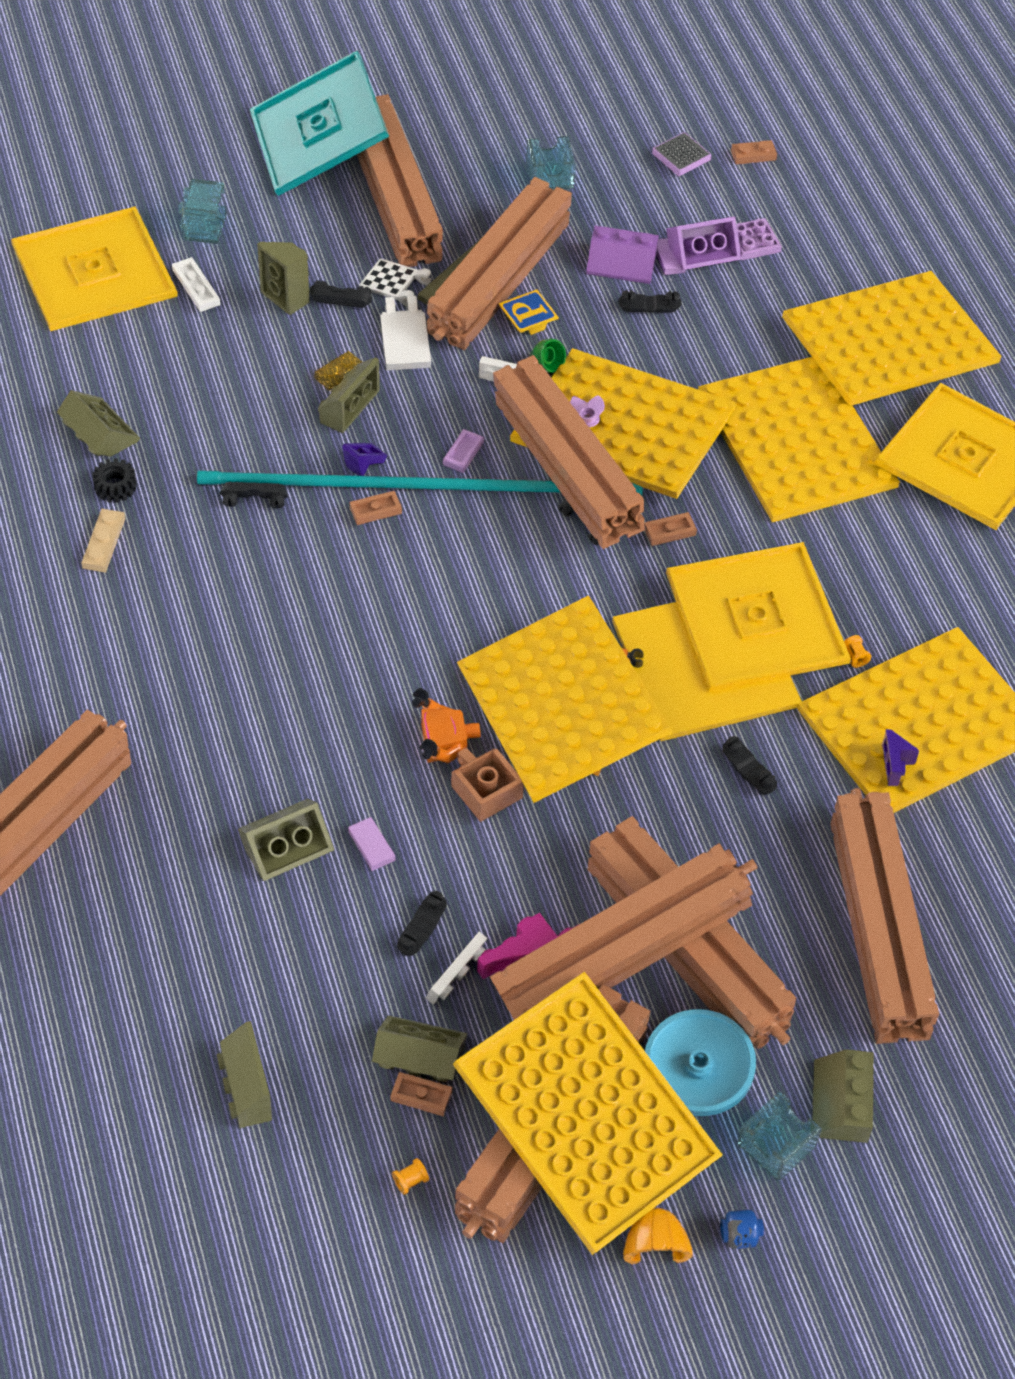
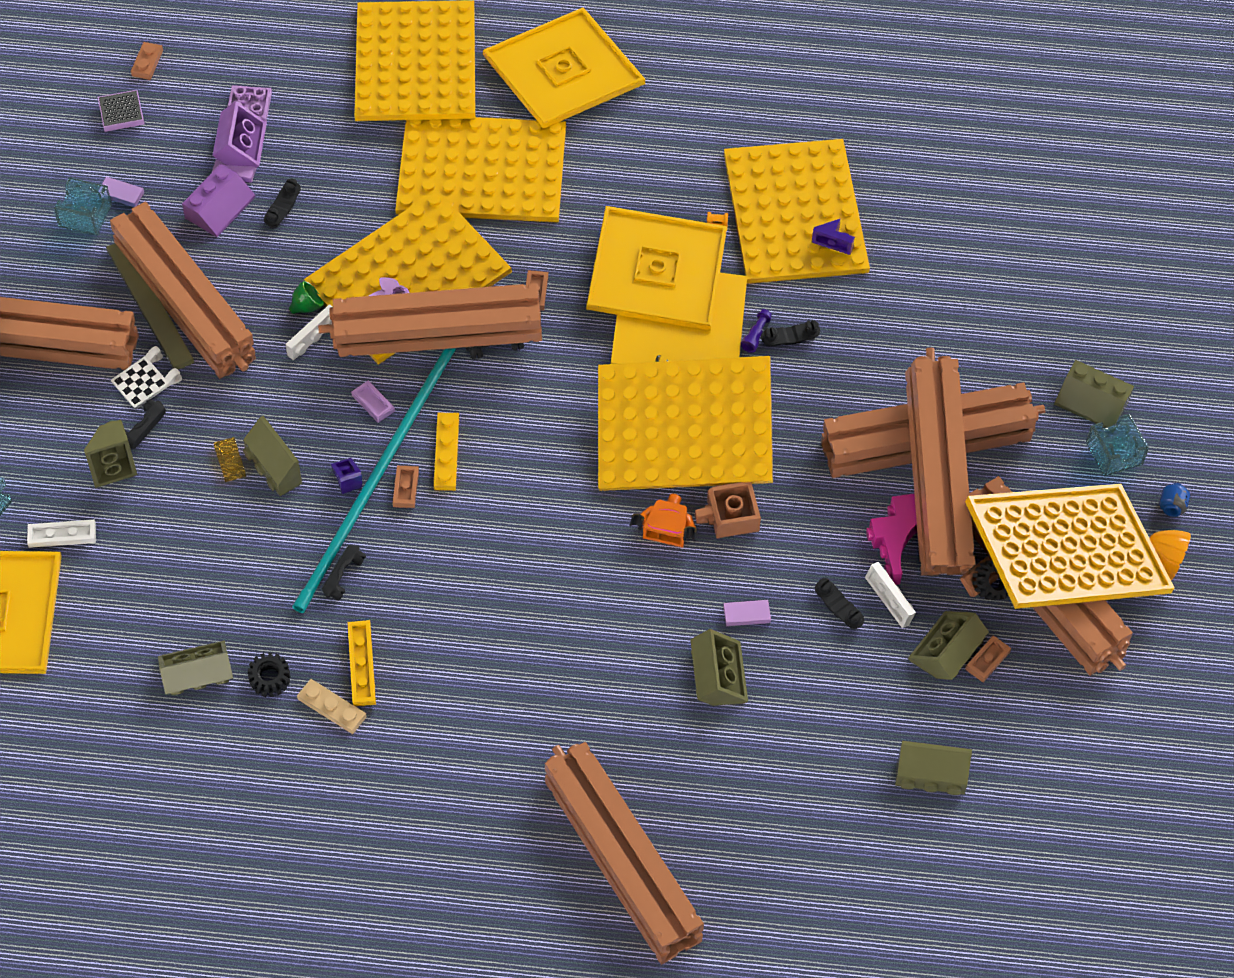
camera: 65 degrees left, 5 degrees up
white tile [380,296,431,370] -> none
light orange bush [392,1158,429,1195] -> none
piece [499,290,559,335] -> none
medium azure dish [645,1009,756,1116] -> none
nougat brick [830,788,939,1044] -> none
none -> lavender tile [98,177,144,207]
none -> yellow plate [347,620,376,707]
none -> yellow plate [434,412,459,491]
none -> dark purple piece [740,309,772,353]

